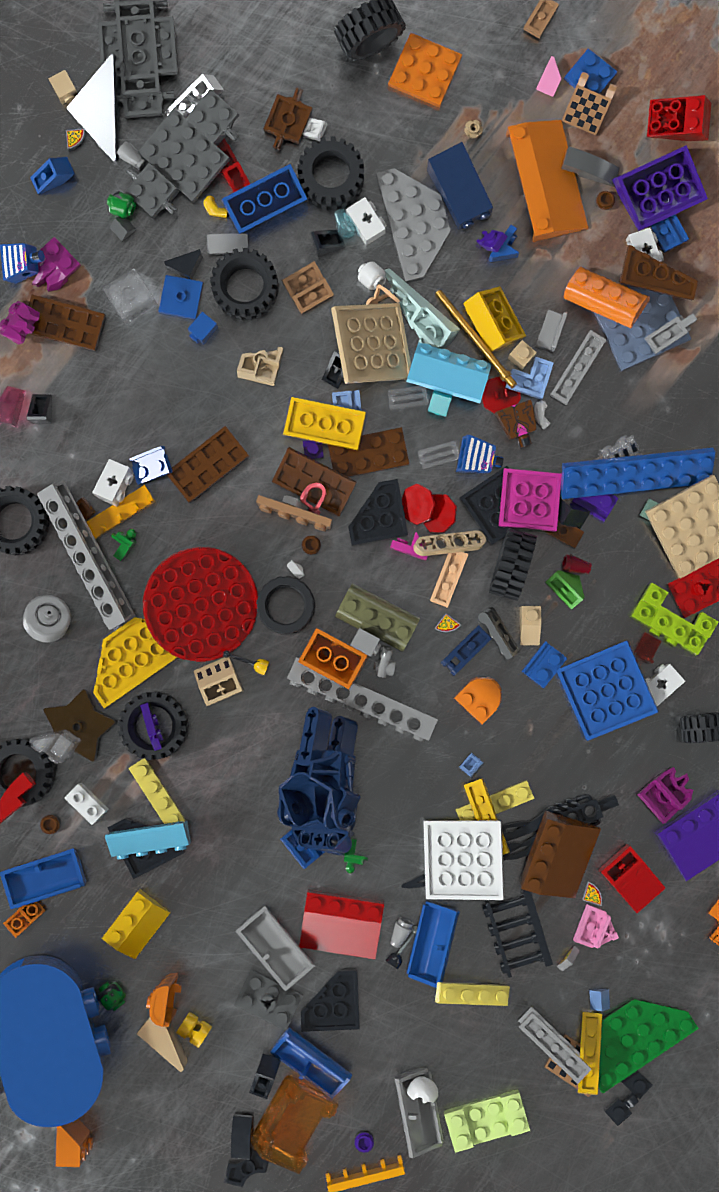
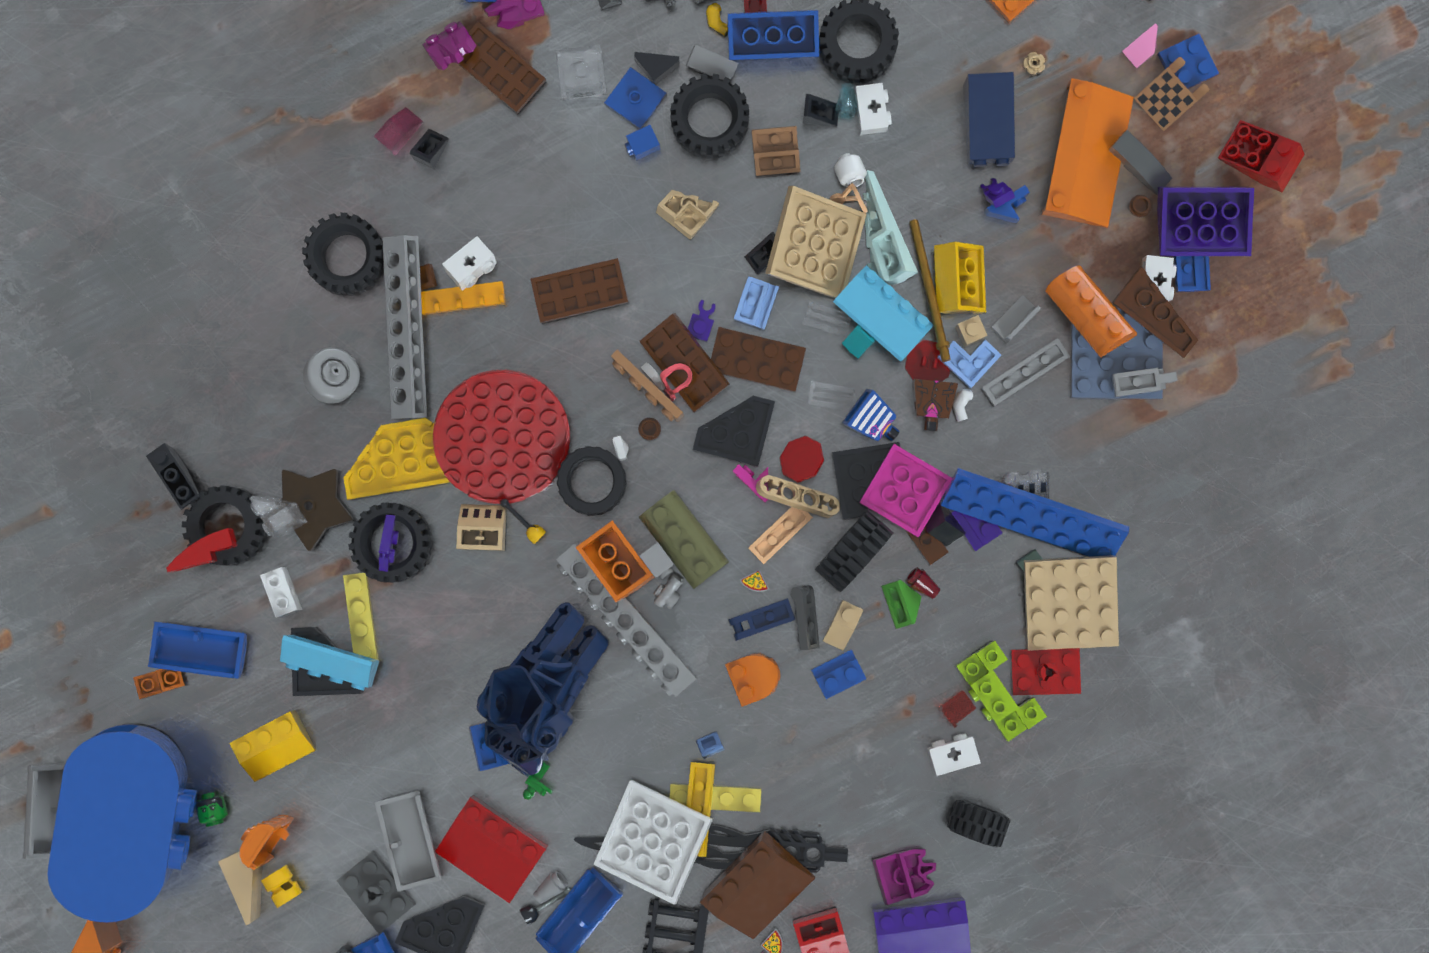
camera: 25 degrees right, 0 degrees up
reddish brown plate [40,815,60,834] -> none
green piece [111,529,136,561] -> none
plate [129,446,172,485] -> none
yellow plate [283,397,366,450] -> none
light grey plate [376,168,451,283] -> none
red piece [402,484,436,525] -> none
blue plate [556,640,659,741] -> none

